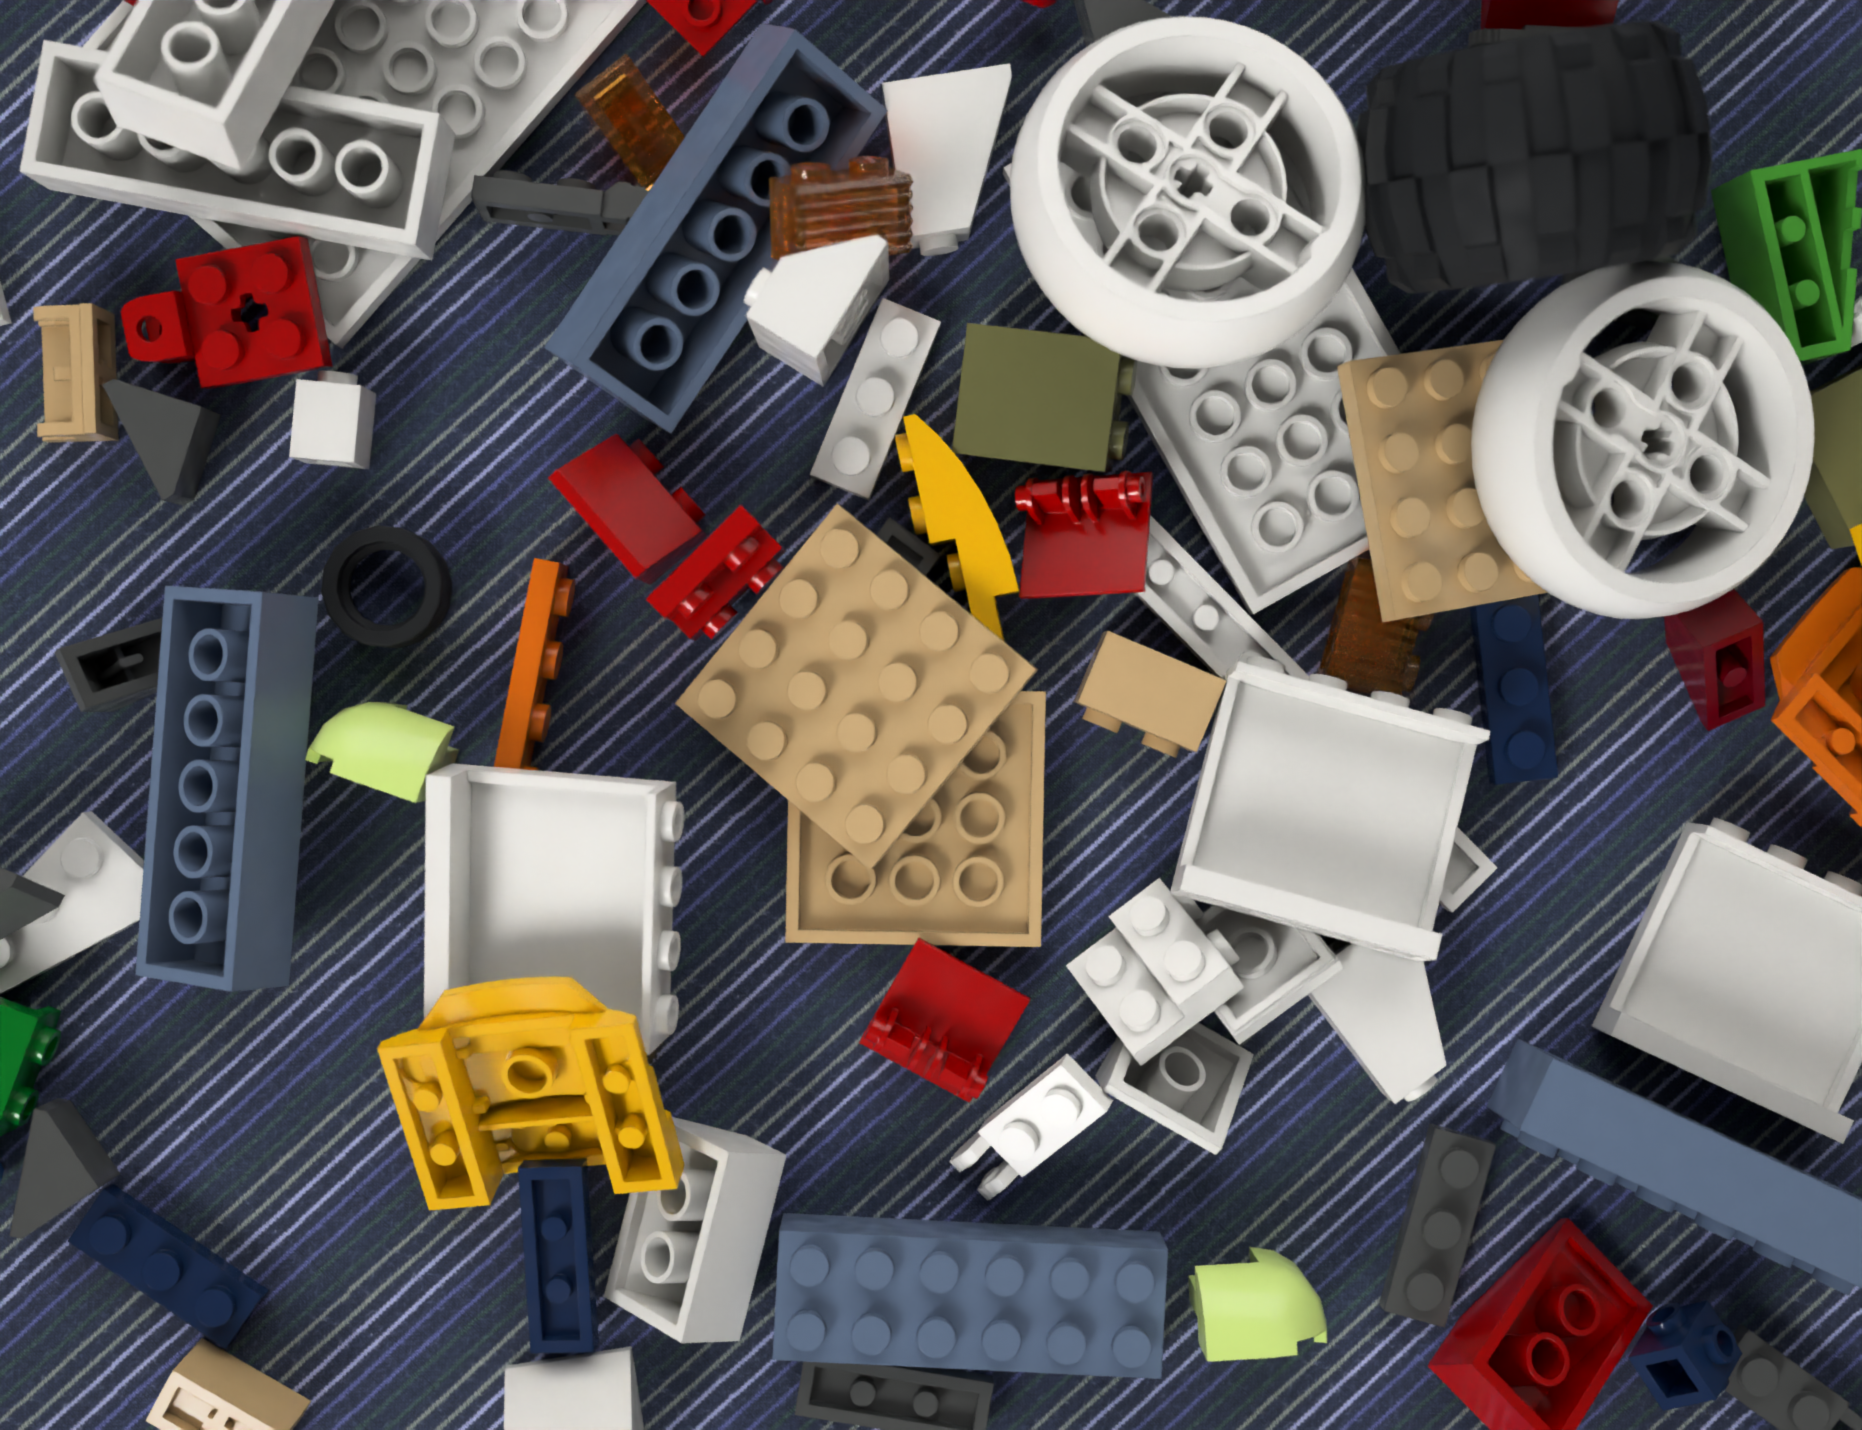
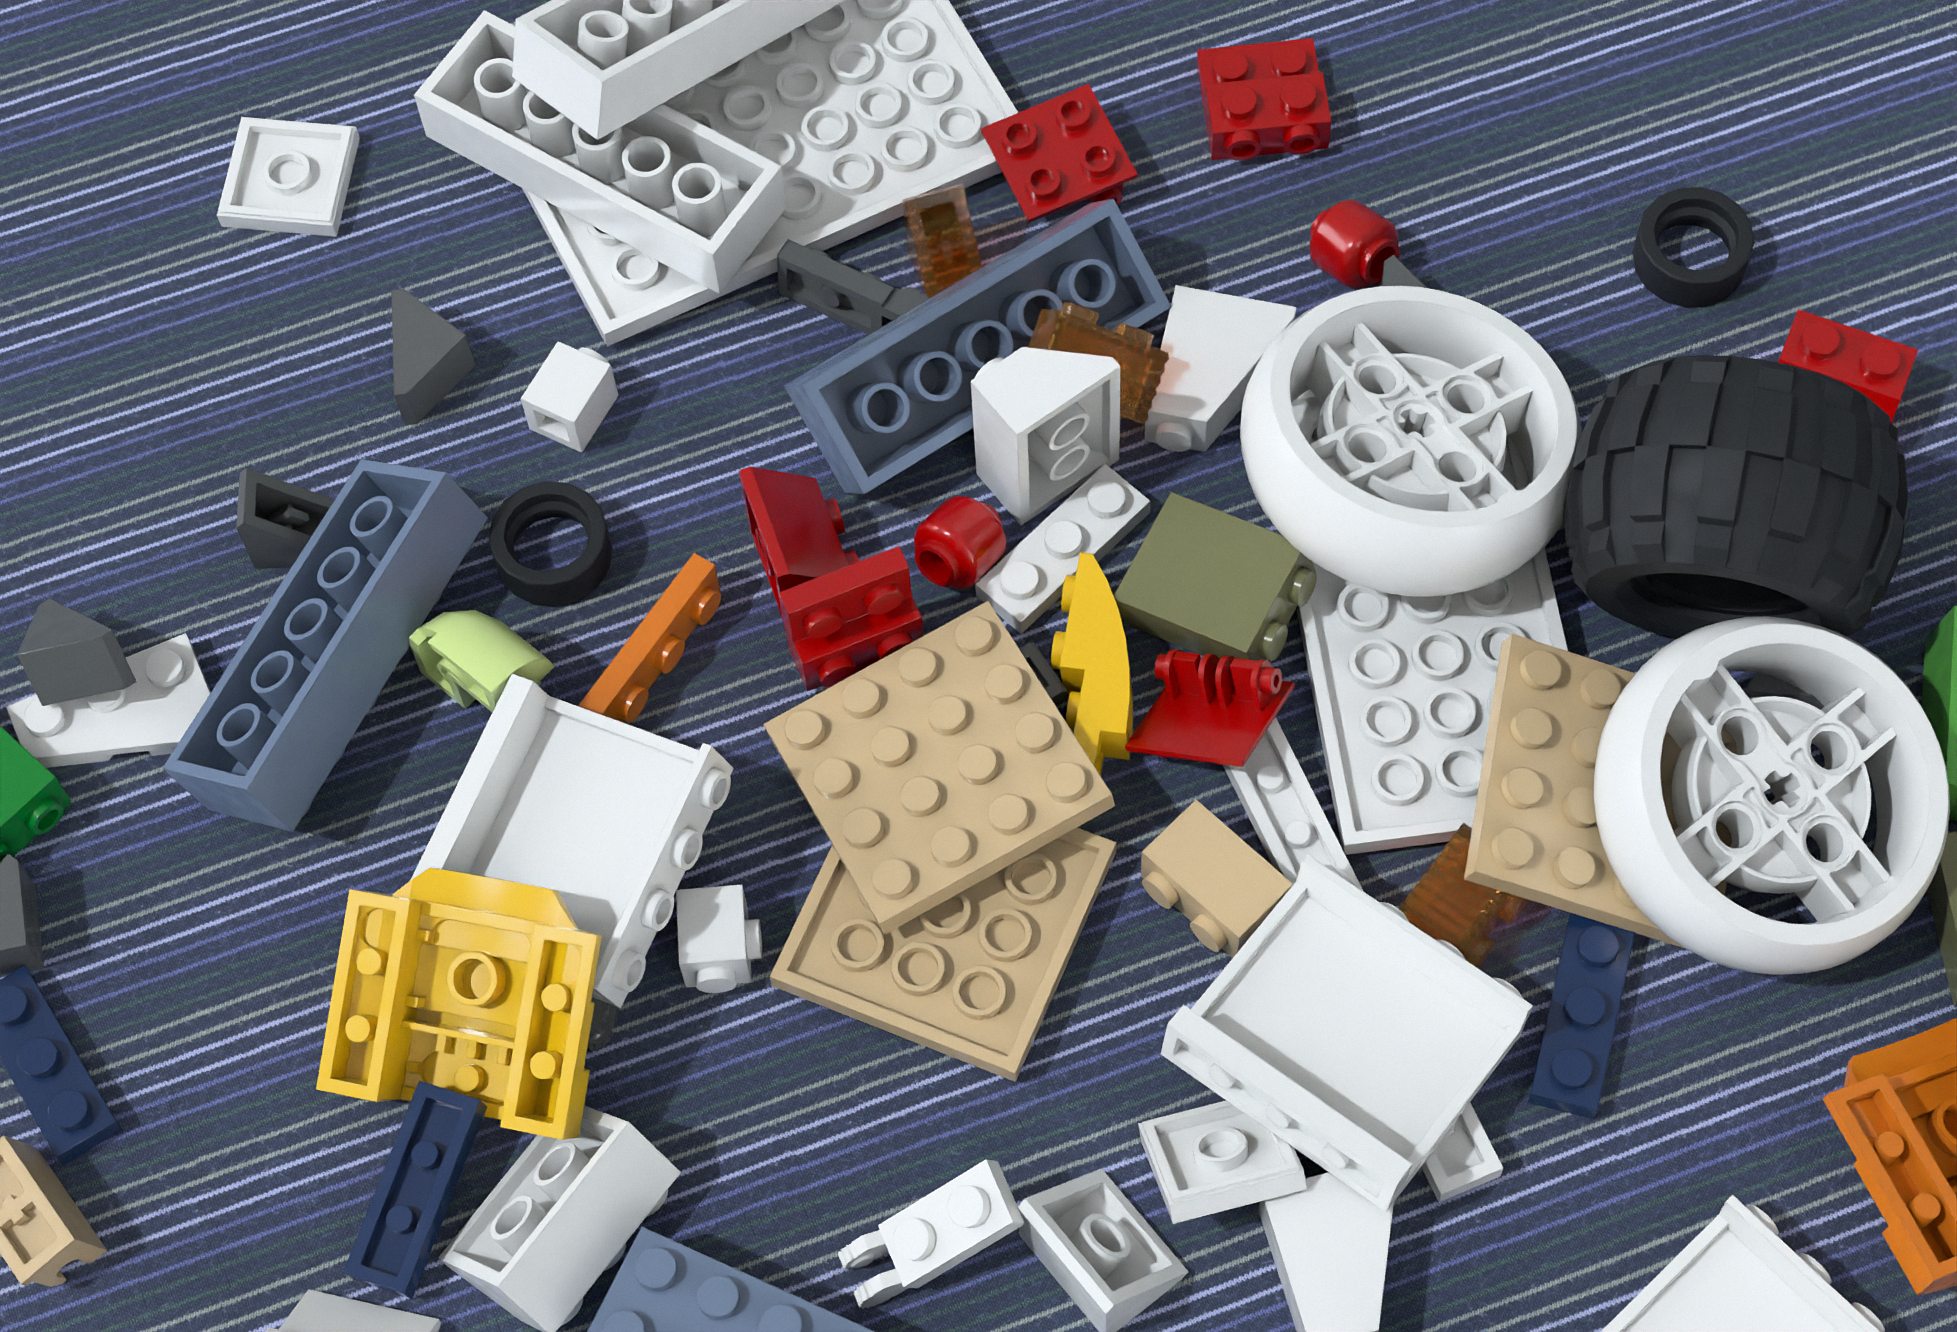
camera: 30 degrees right, 25 degrees down
tan hinge [33,303,119,443] -> none
red plate [121,236,333,389] -> none
red hinge [859,937,1031,1103] -> none
white plate [1066,878,1244,1066] -> none
dark red slope [1664,589,1766,731] -> none
none -> white brick [676,885,762,993]
none -> red head [914,496,1006,589]

